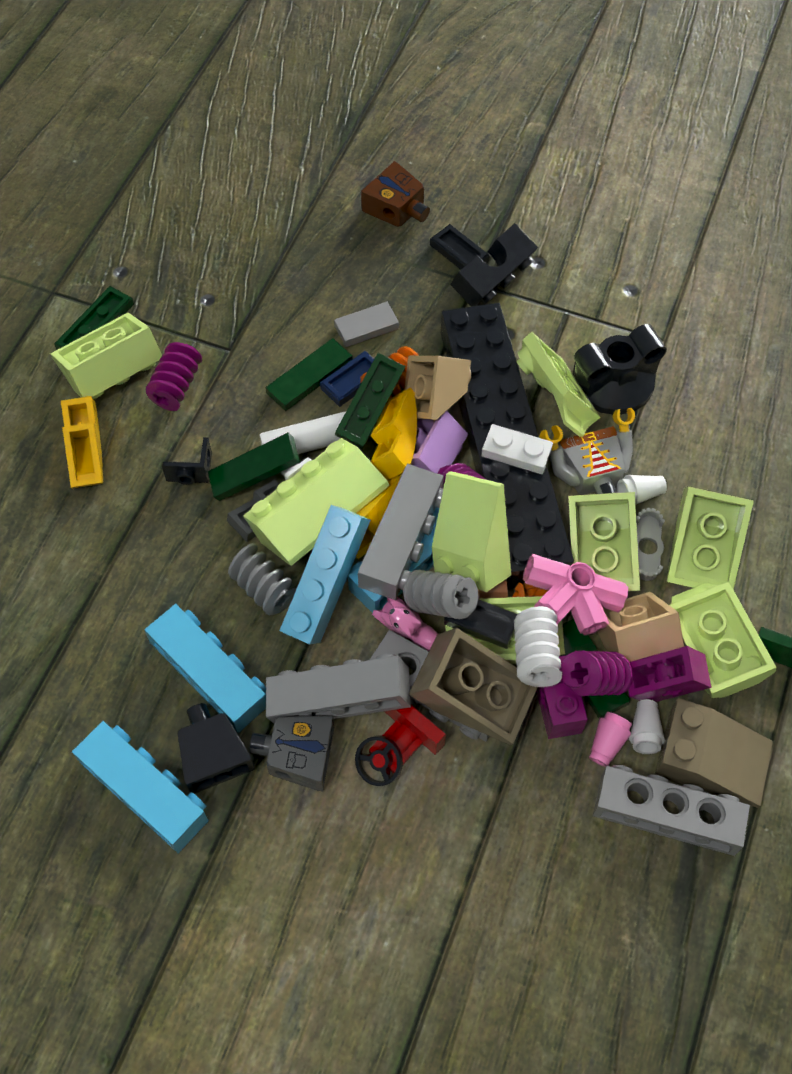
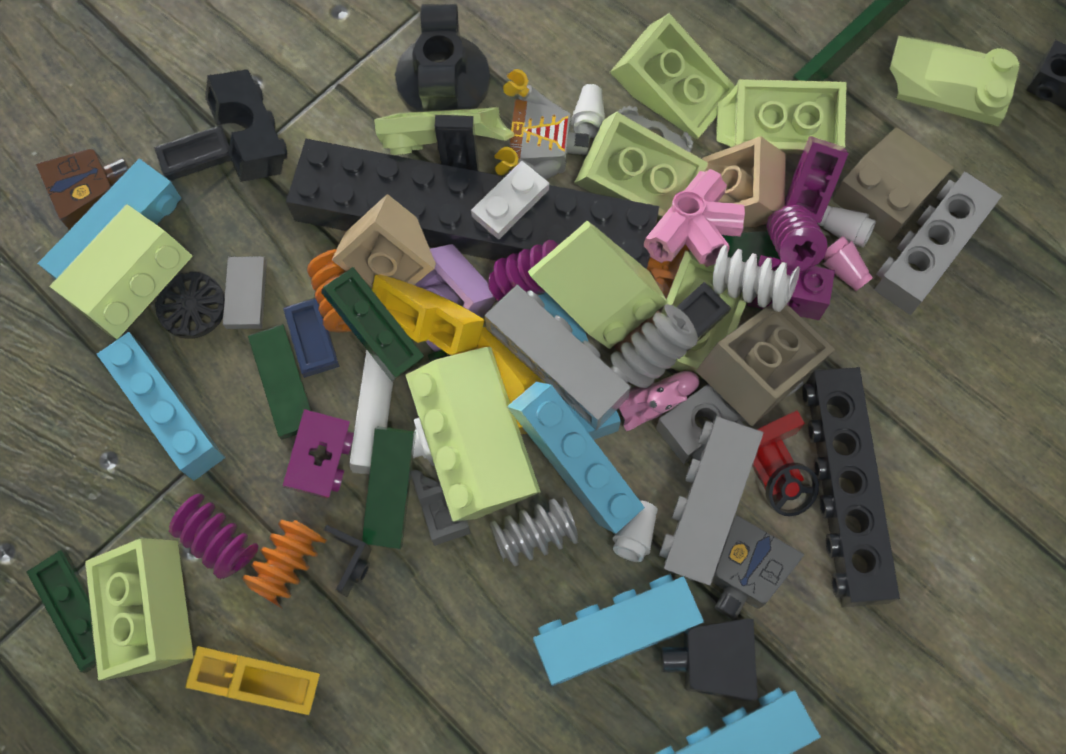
camera: 65 degrees left, 10 degrees up
none -> medium azure brick [38,158,181,280]
none -> yellowish green slope [49,204,193,339]
none -> medium azure brick [97,332,225,481]
none -> black wheel [155,271,225,339]
none -> orange piece [242,520,327,609]
none -> magenta brick [282,409,354,499]
none -> black tile [435,115,480,172]
none -> white cone [613,500,658,562]
none -> black brick [802,367,900,607]

